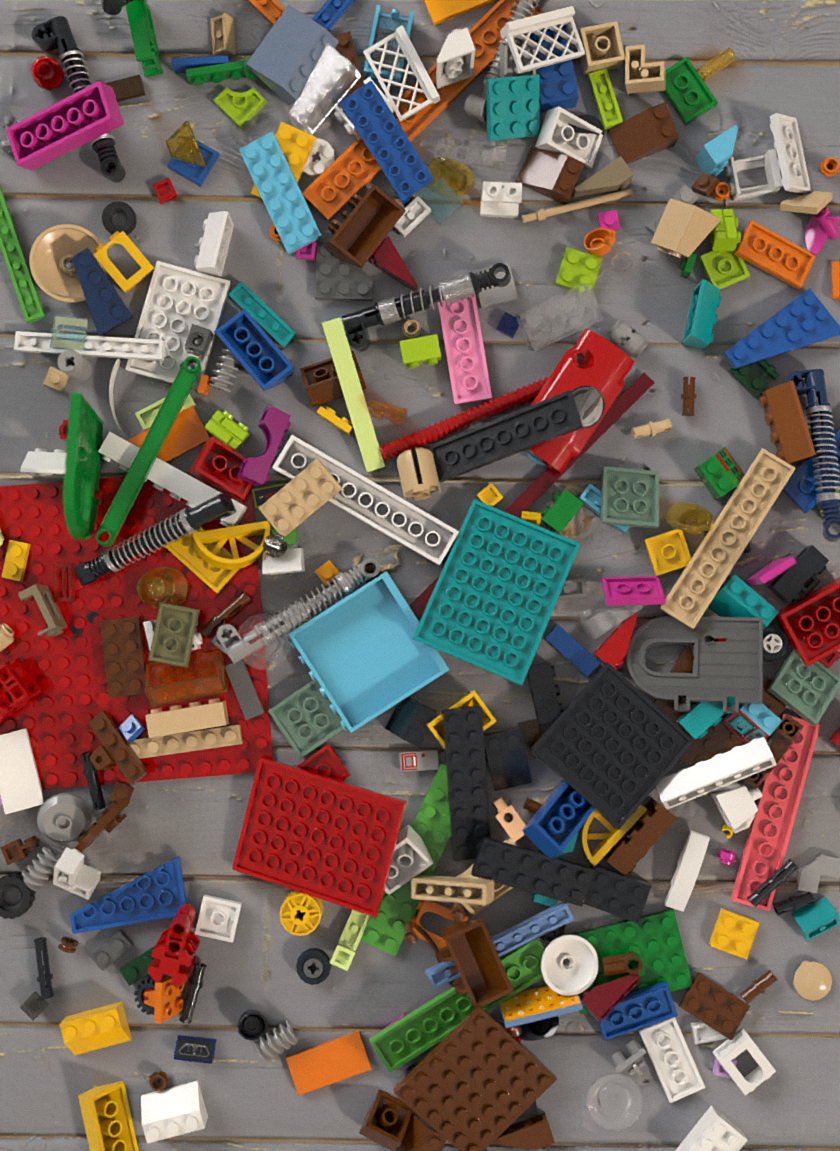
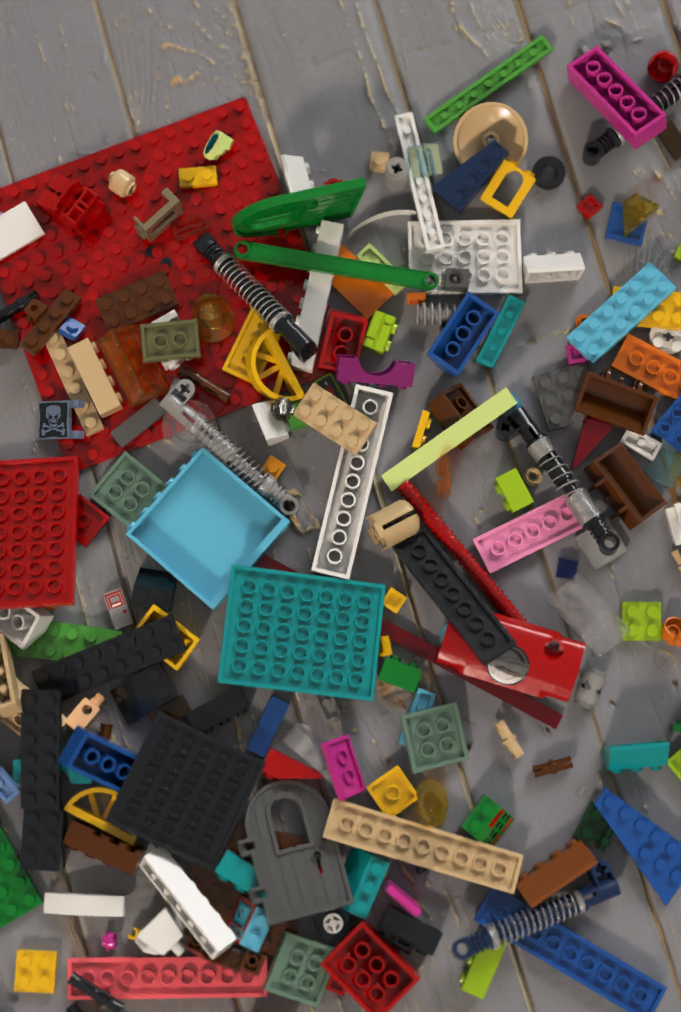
camera: 75 degrees right, 5 degrees down
none -> flag [38,400,84,440]
none -> reddish brown piece [584,442,667,530]

